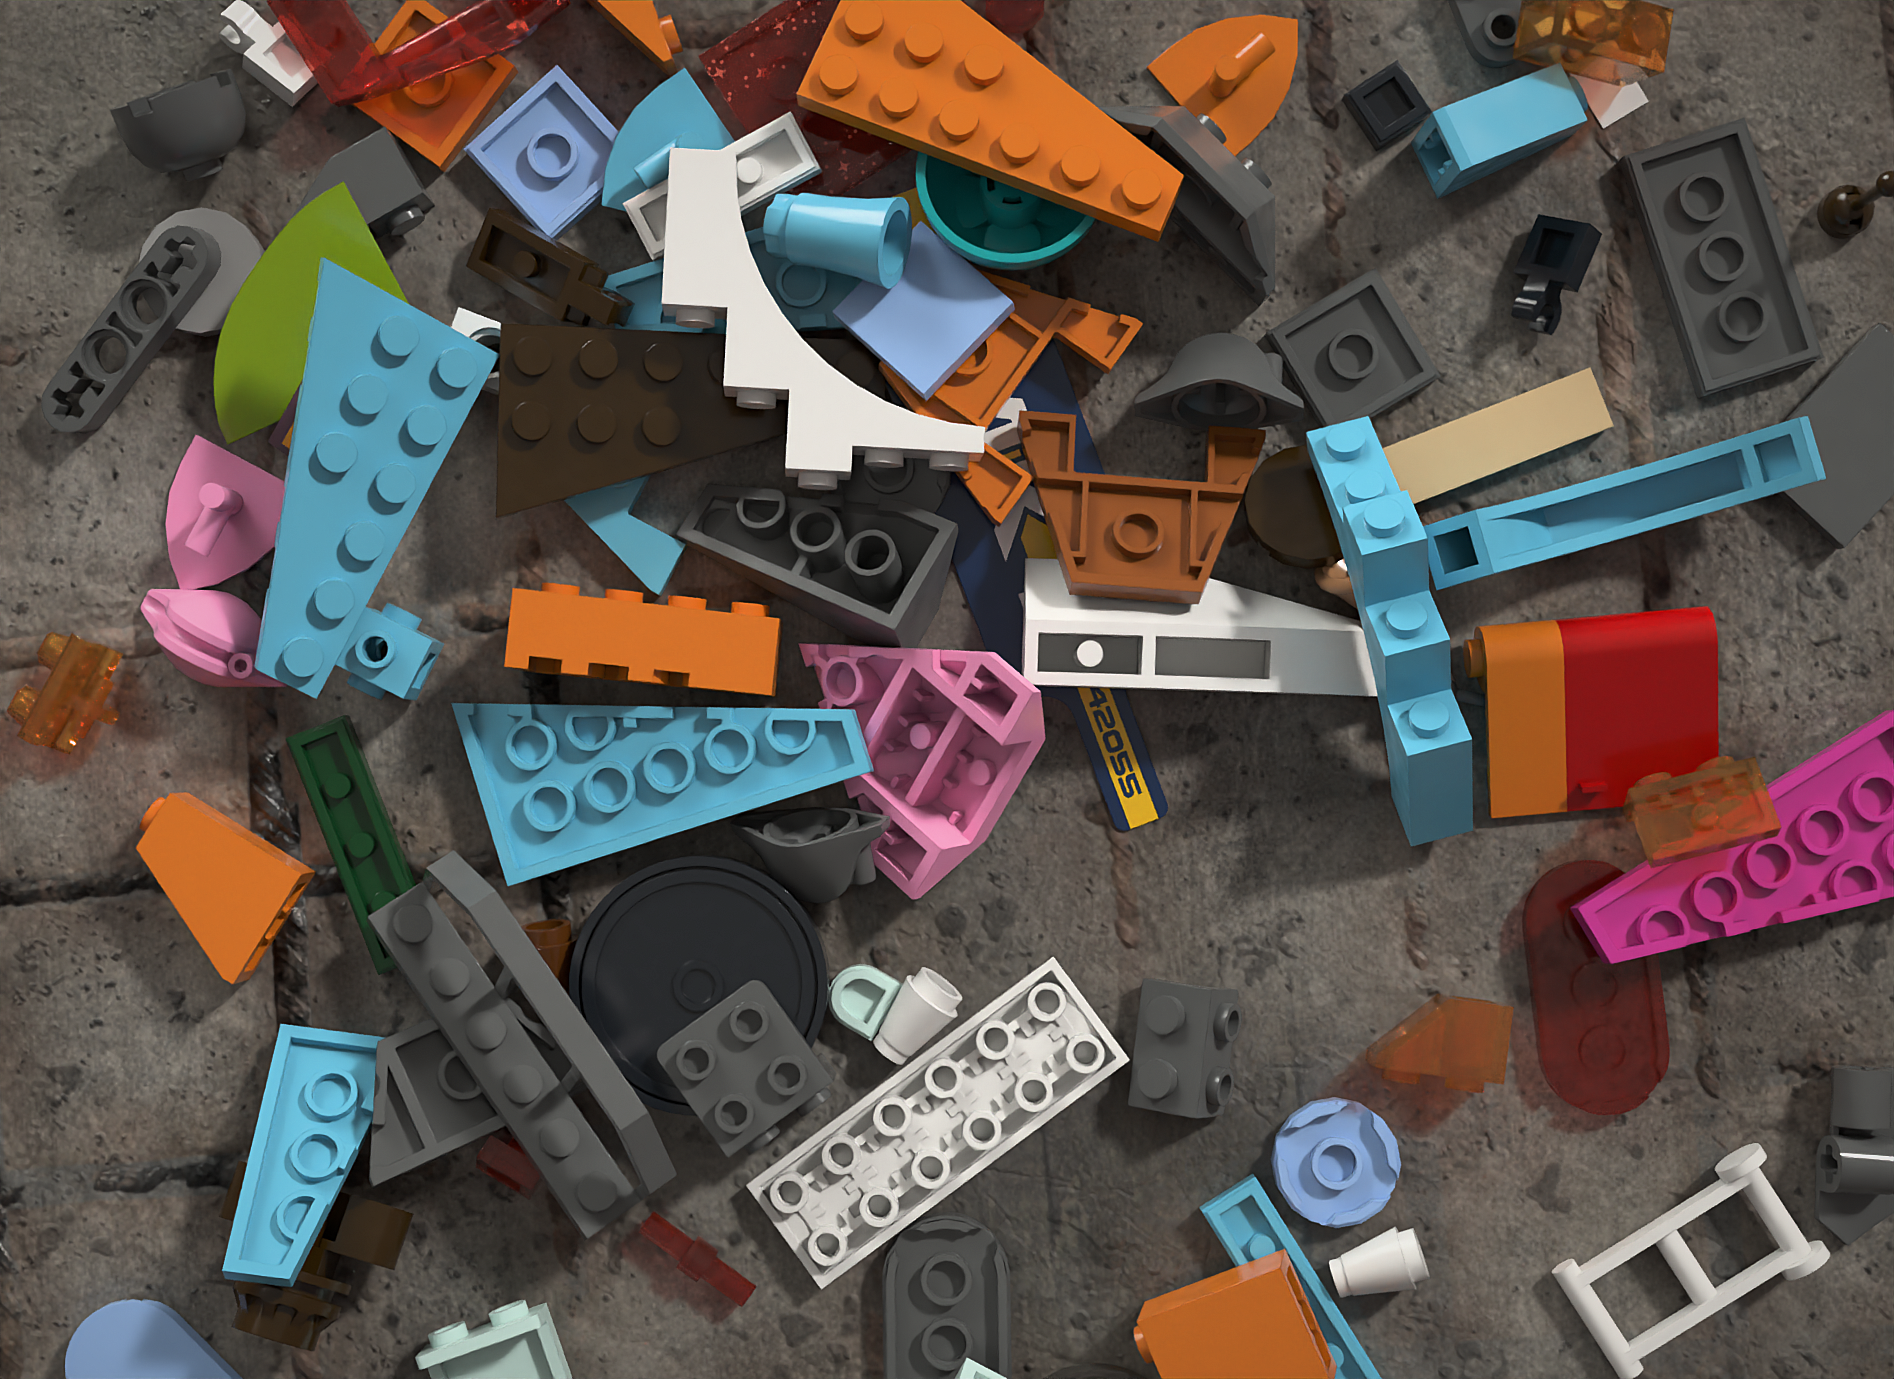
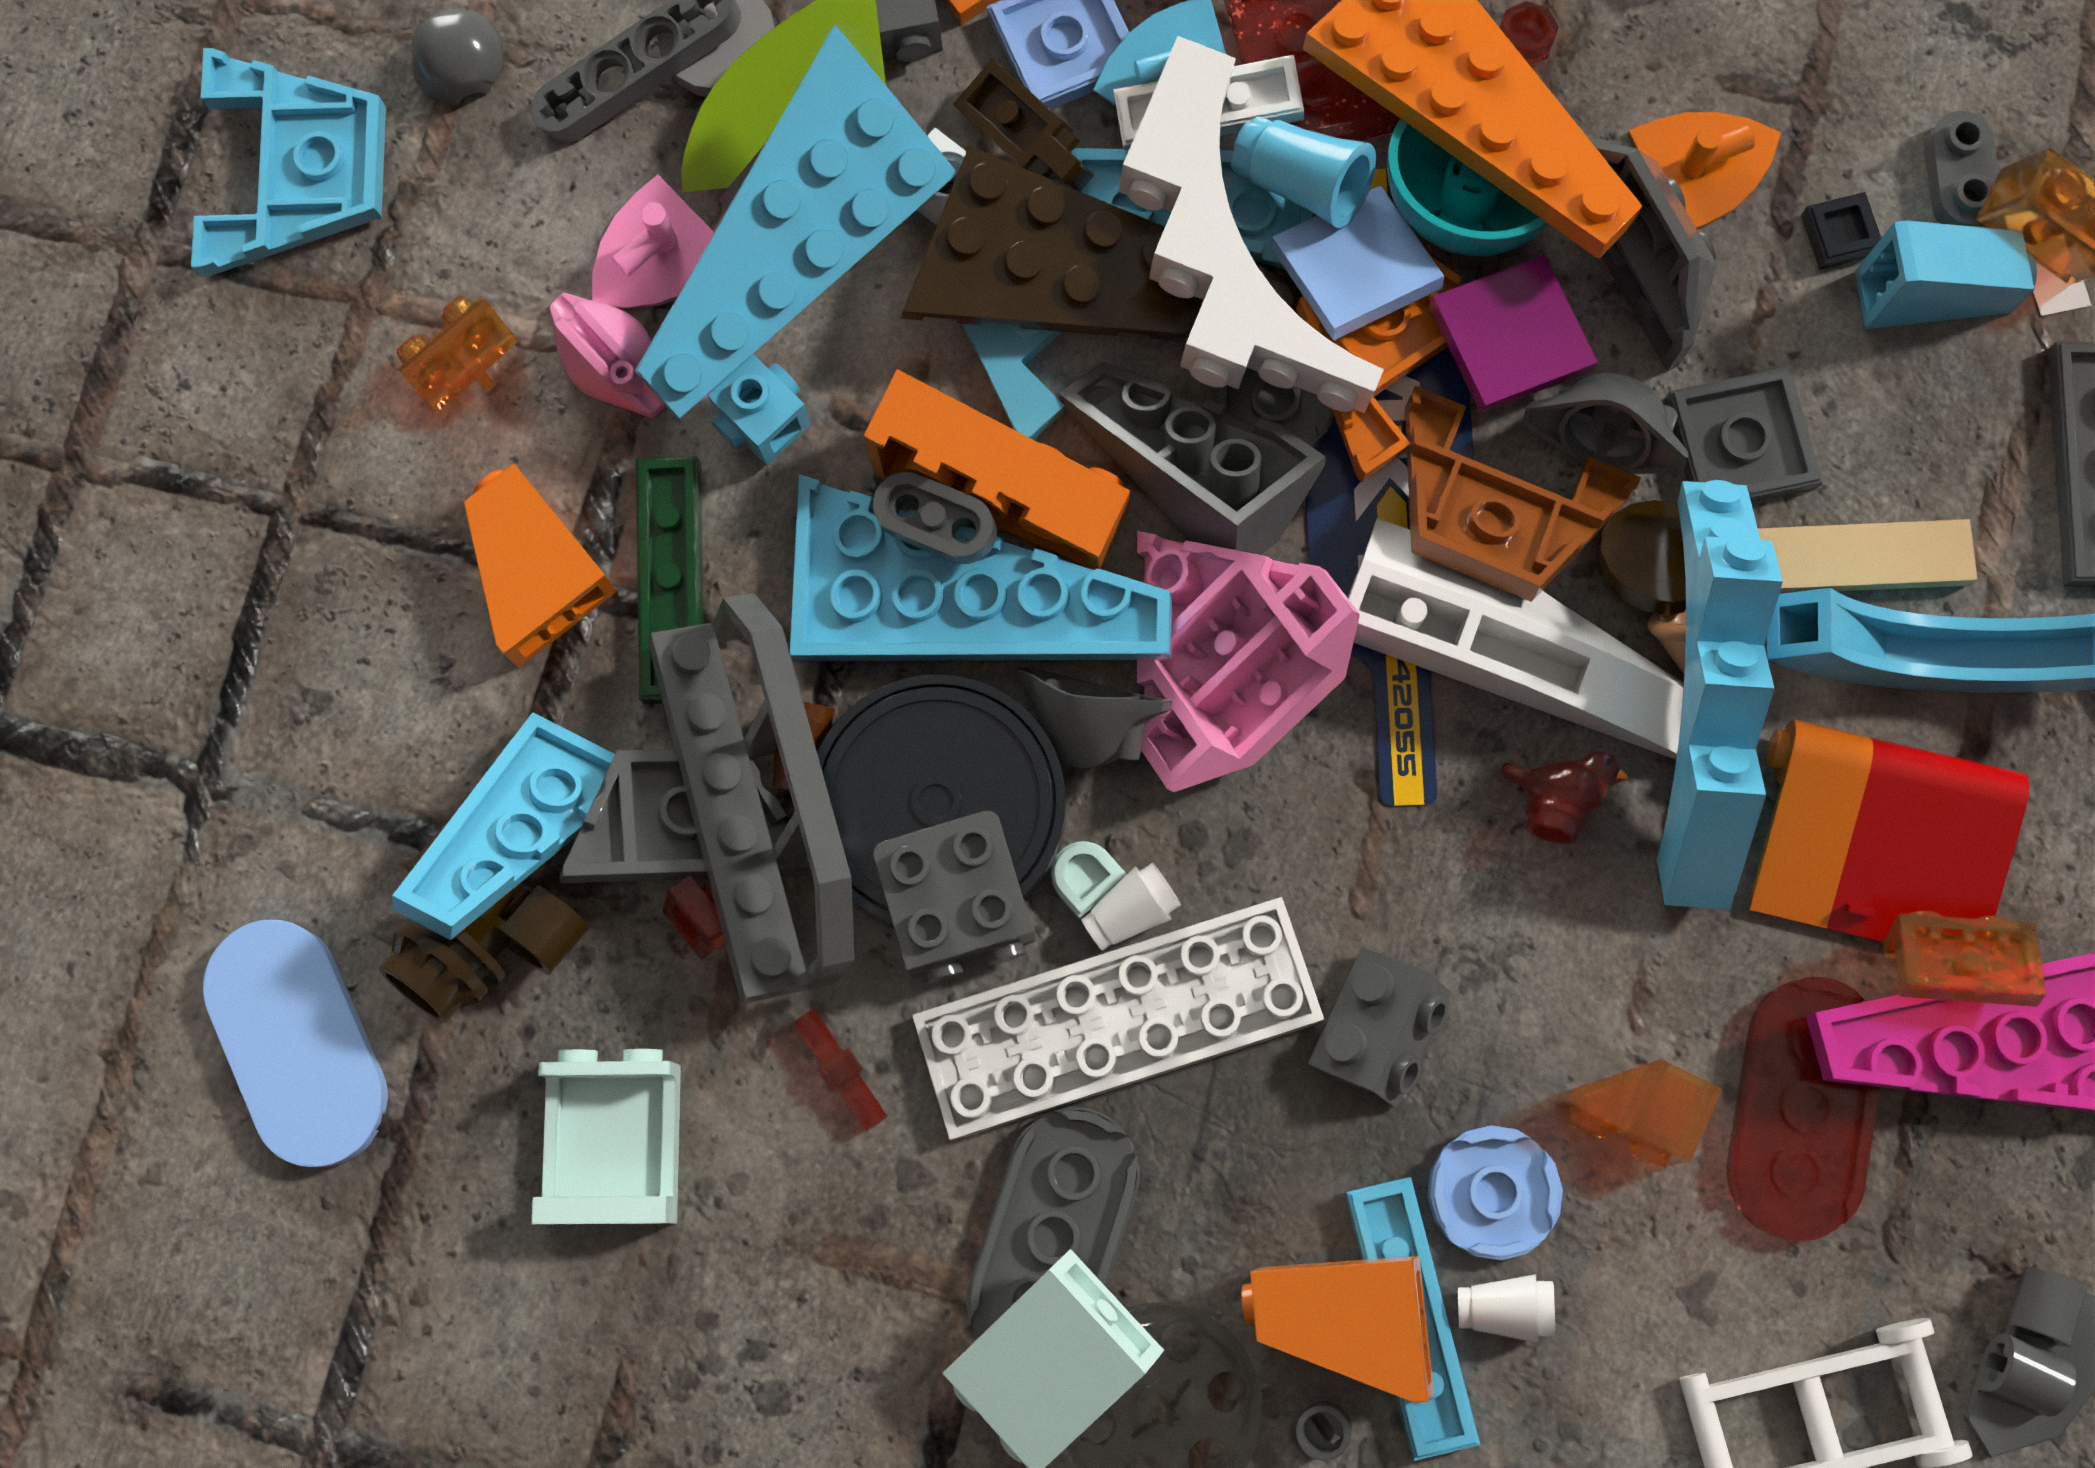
camera: 20 degrees right, 10 degrees down
black plate [1511,214,1602,335] -> none
none -> dark grey plate [873,472,997,564]
none -> magenta tile [1428,255,1598,414]
none -> clear red animal [1500,750,1628,844]

